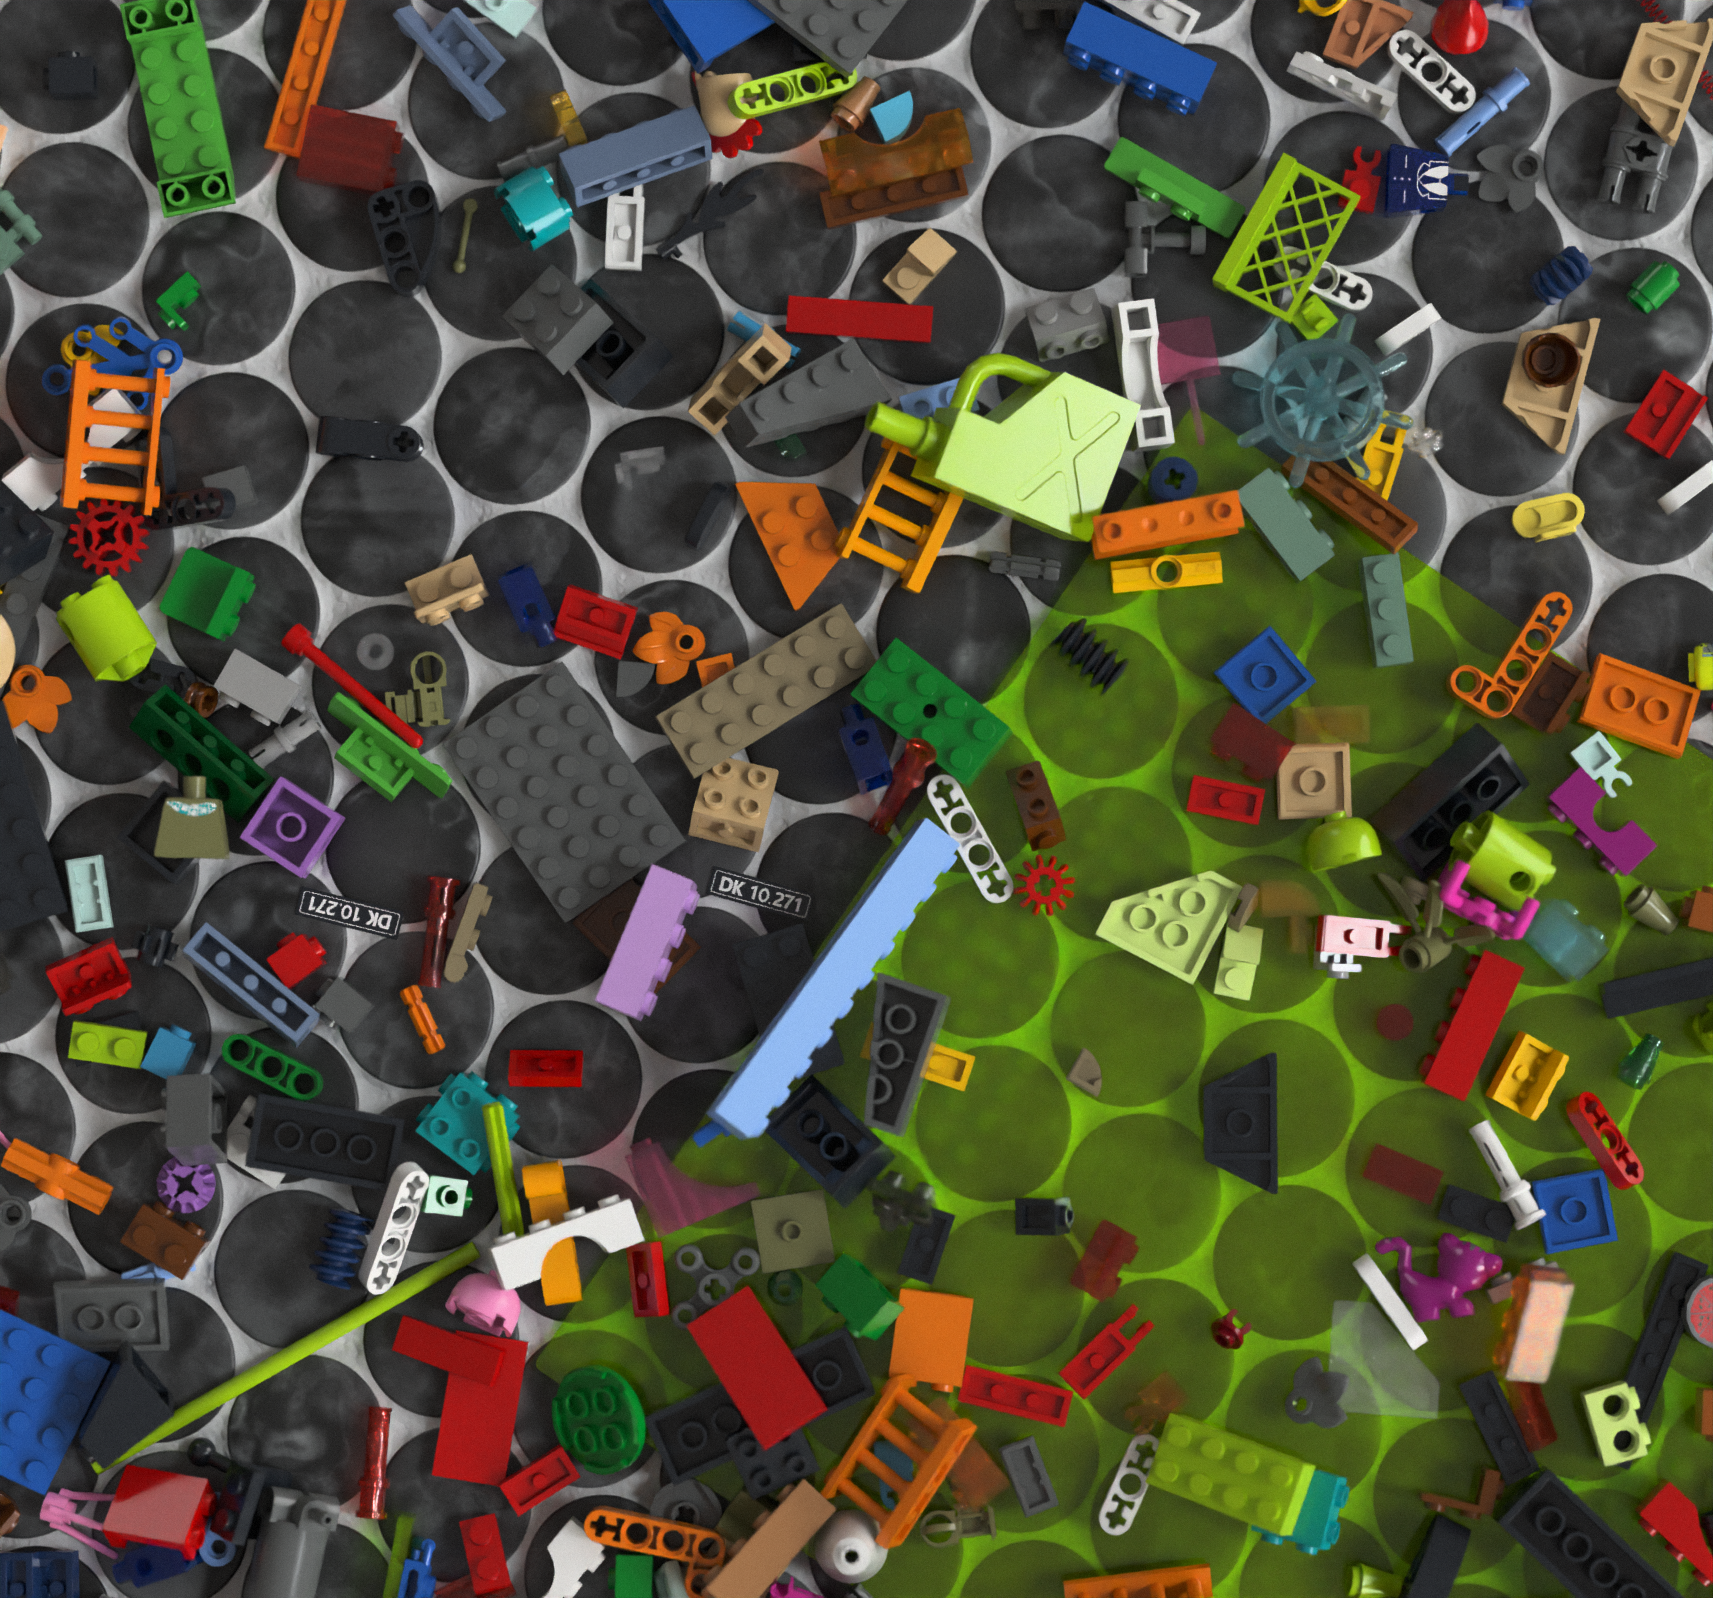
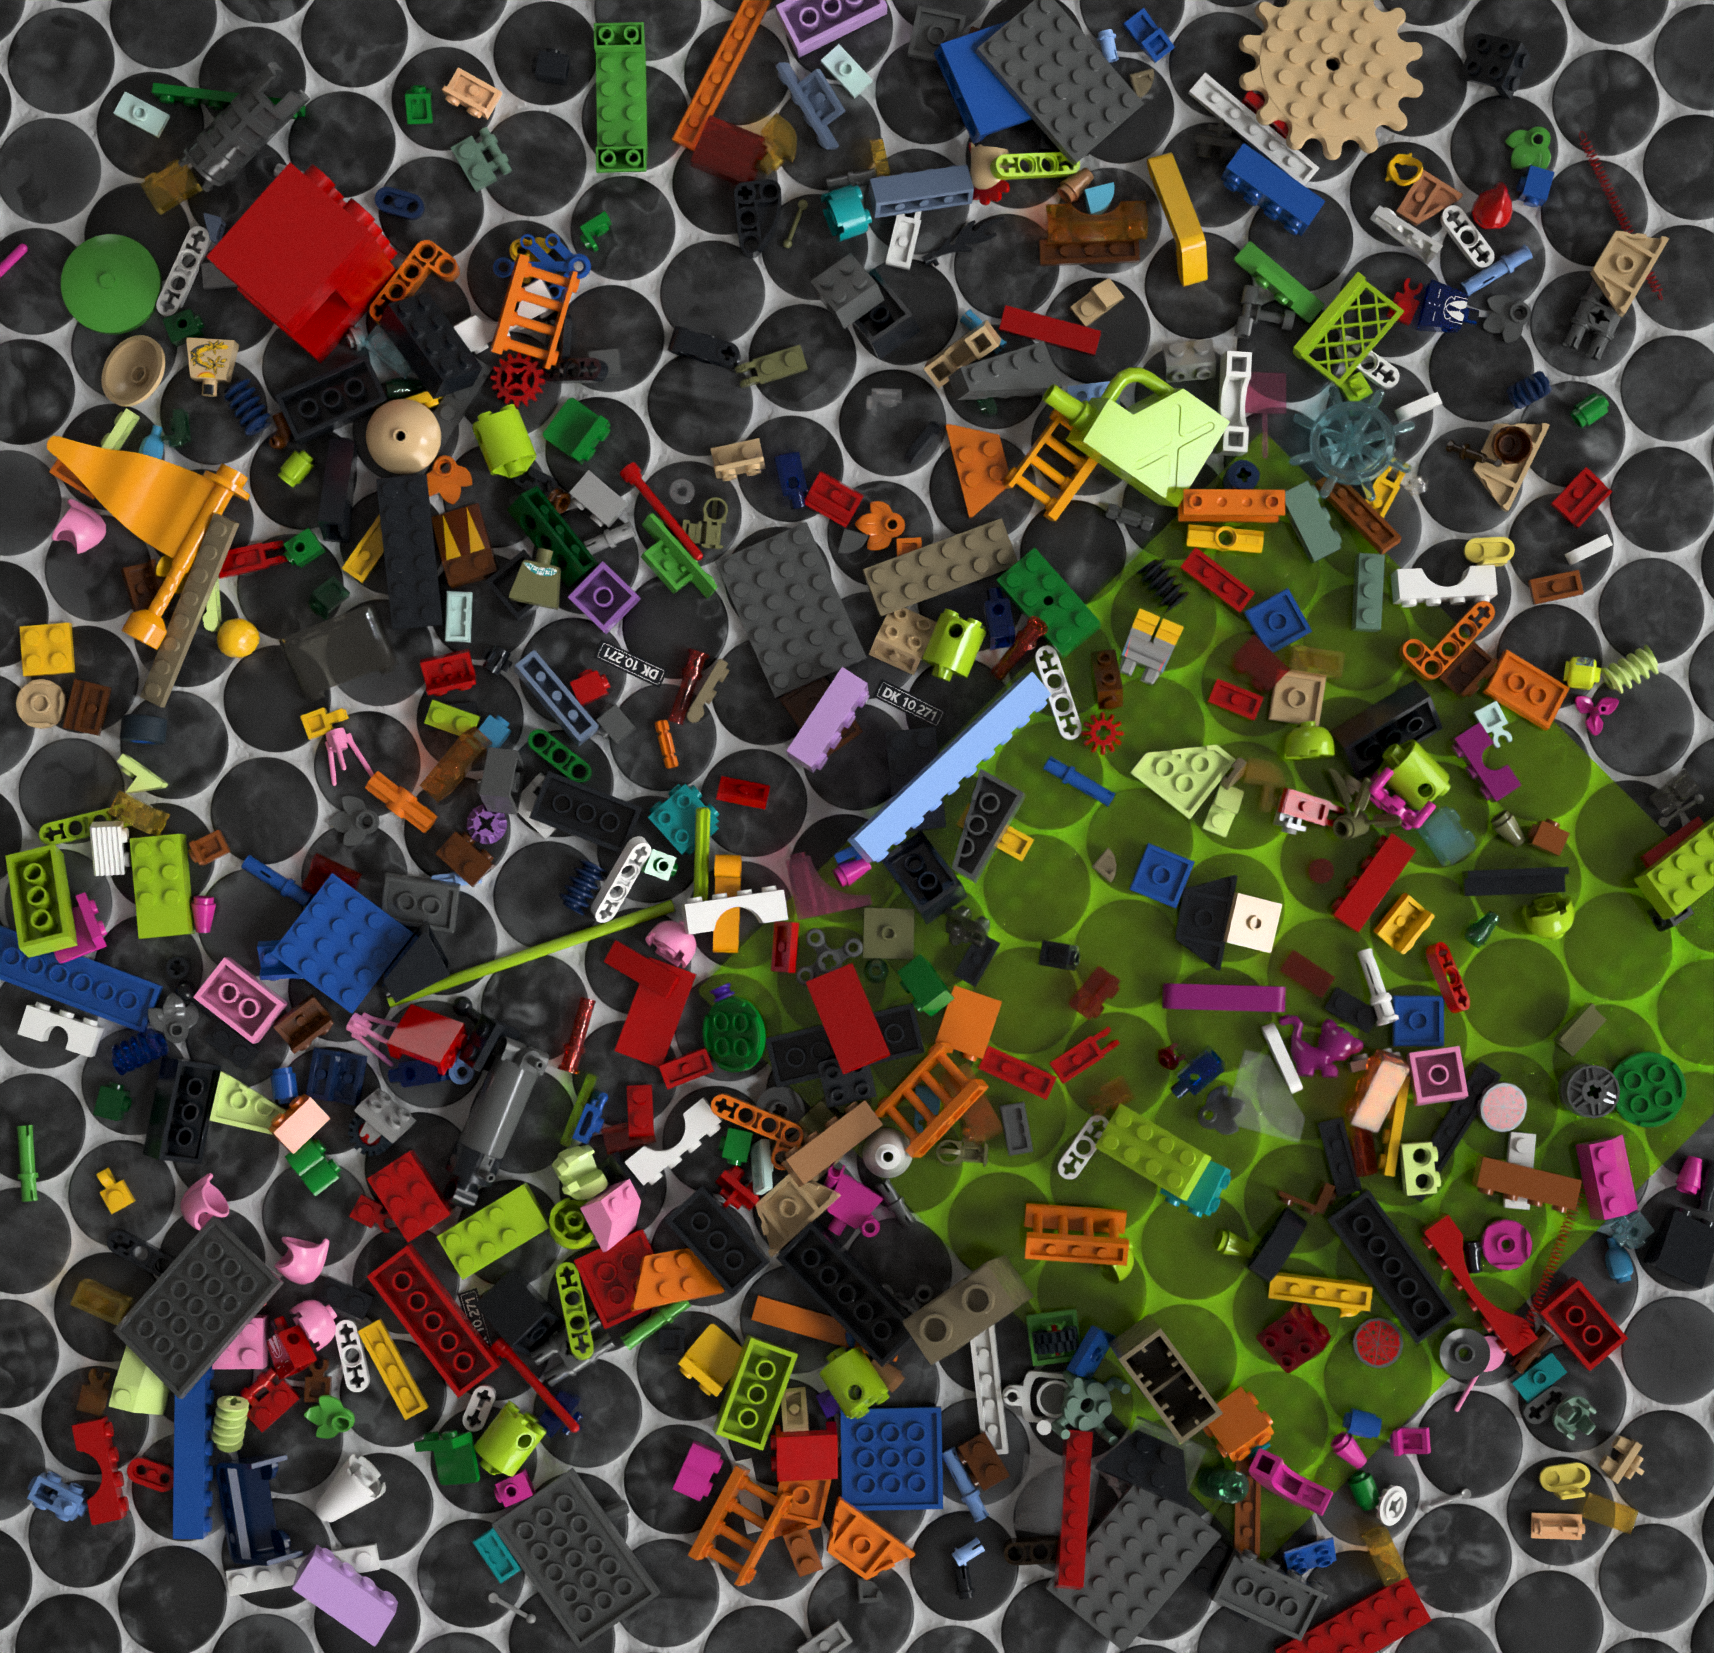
camera: 15 degrees right, 0 degrees up
none -> clear orange brick [420,726,492,802]
none -> reddish brown slope [432,503,499,589]
none -> dark purple bush [709,982,735,1003]
none -> olive hinge [735,345,808,388]
none -> clear yellow brick [760,112,797,175]
none -> dark pink cone [832,858,871,887]
none -> lime cylinder [922,609,986,682]
none -> blue pin [1043,755,1116,807]
none -> light grey hips [1119,608,1184,686]
none -> blue plate [1129,843,1195,908]
none -> yellow beam [1147,152,1208,287]
none -> magenta beam [1162,983,1286,1012]
none -> clear blue torso [1170,1045,1225,1099]
none -> red plate [1180,547,1255,613]
none -> plate [1223,893,1282,953]
none -> yellow plate [1378,1074,1411,1177]
none -> white arch [1391,565,1498,607]
none -> bright pink brick [1406,1046,1468,1106]
none -> dark brown piece [1446,440,1502,467]
none -> dark orange plate [1528,570,1584,605]

